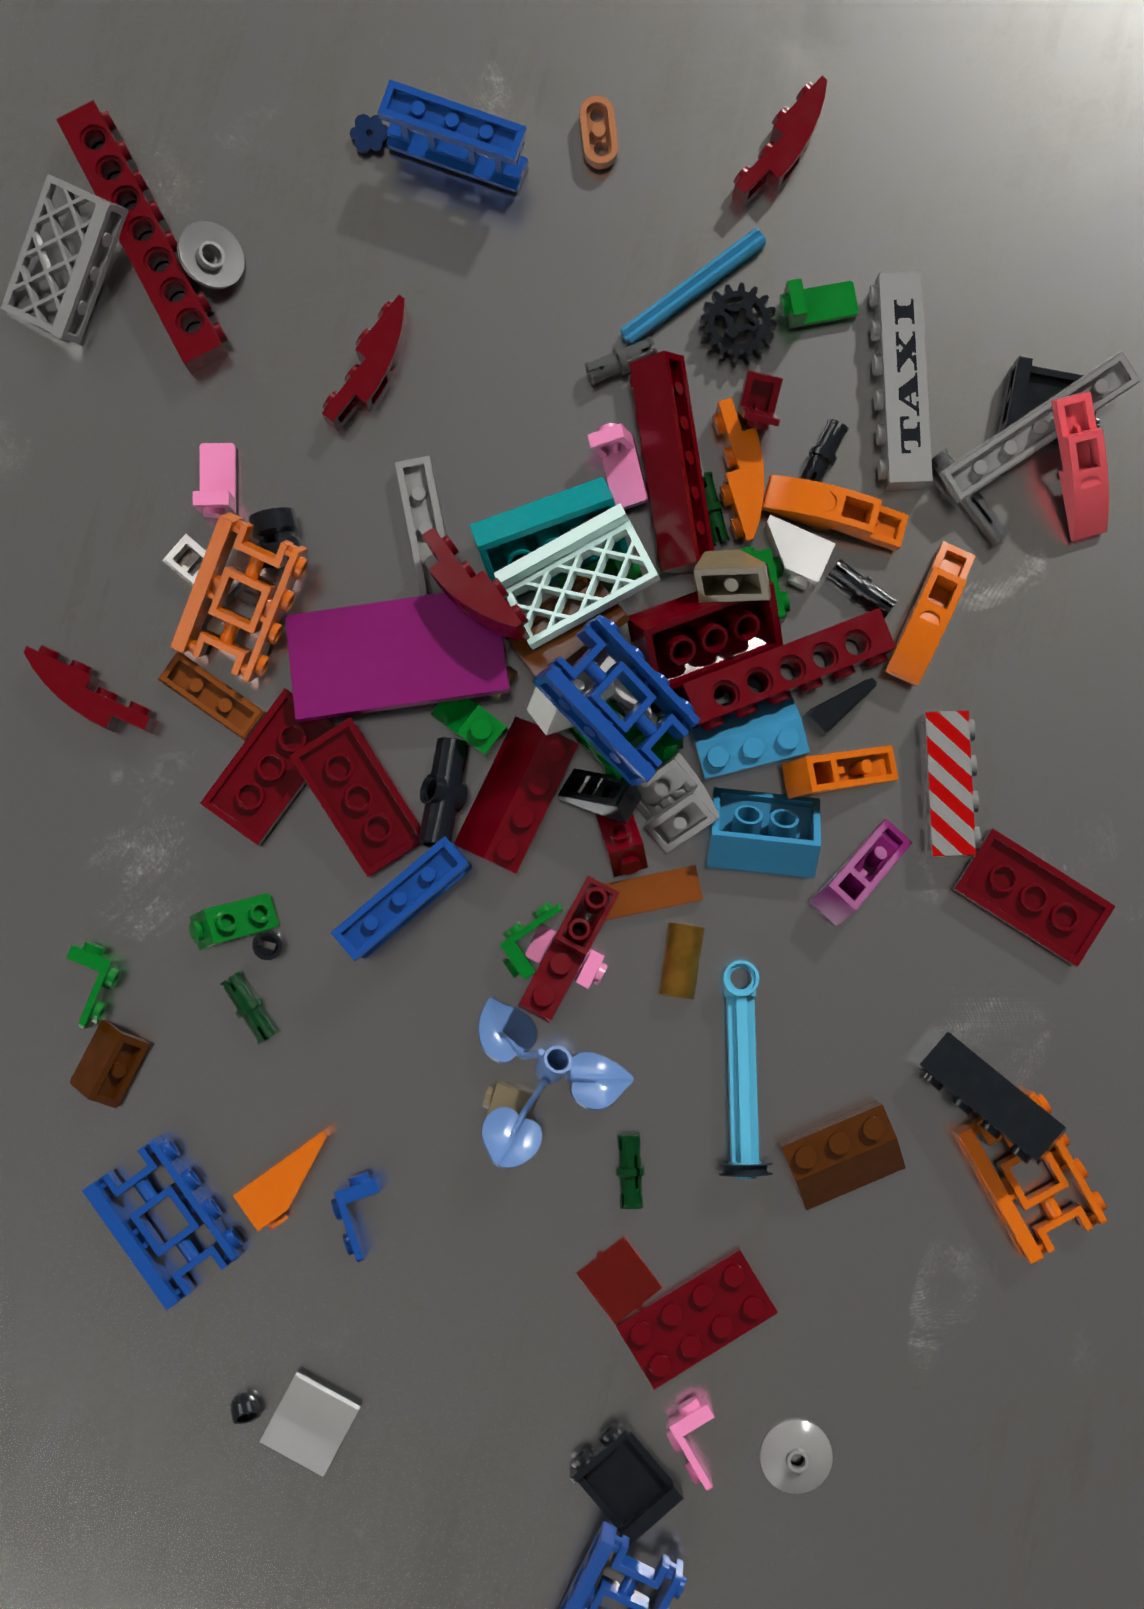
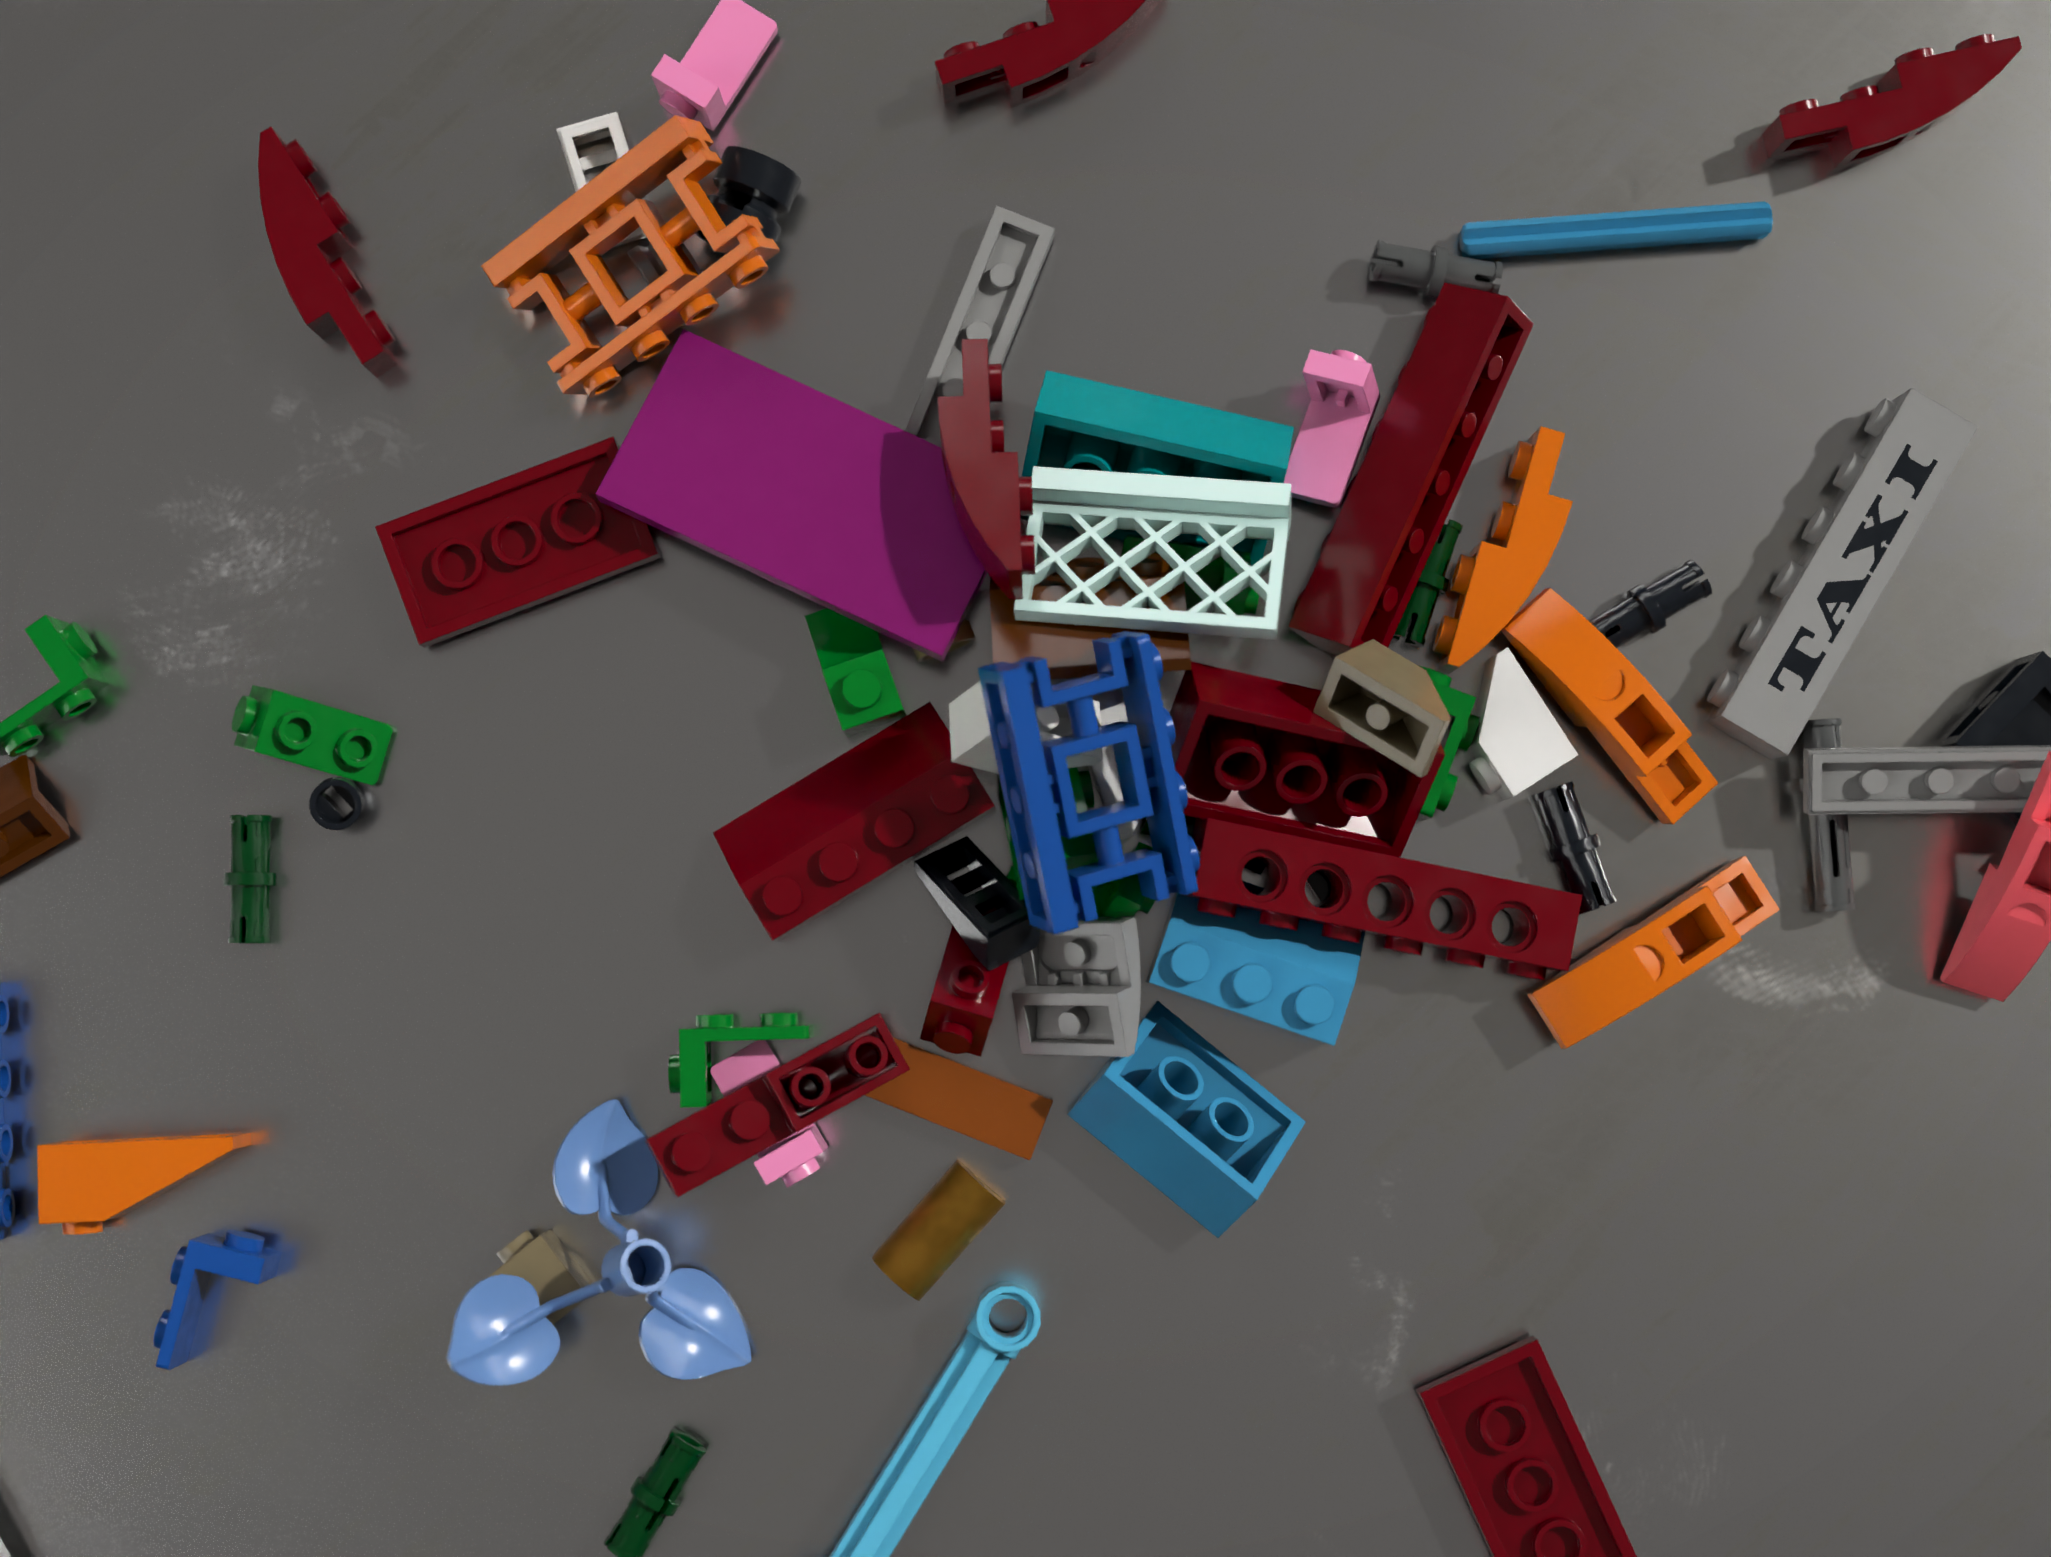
camera: 25 degrees right, 0 degrees up
dark orange tile [157,651,266,741] -> none
dark red plate [289,717,421,877] -> none
blue fence [331,836,472,961] -> none
black piece [418,737,469,848] -> none
black gear [700,283,777,363] -> none
dark red bracket [737,369,783,431] -> none
green bracket [780,278,859,329] -> none
orange slope [781,745,899,799] -> none
black slope [803,677,877,736] -> none
magenta slope [810,818,913,926] -> none
brick [919,710,981,858] -> none

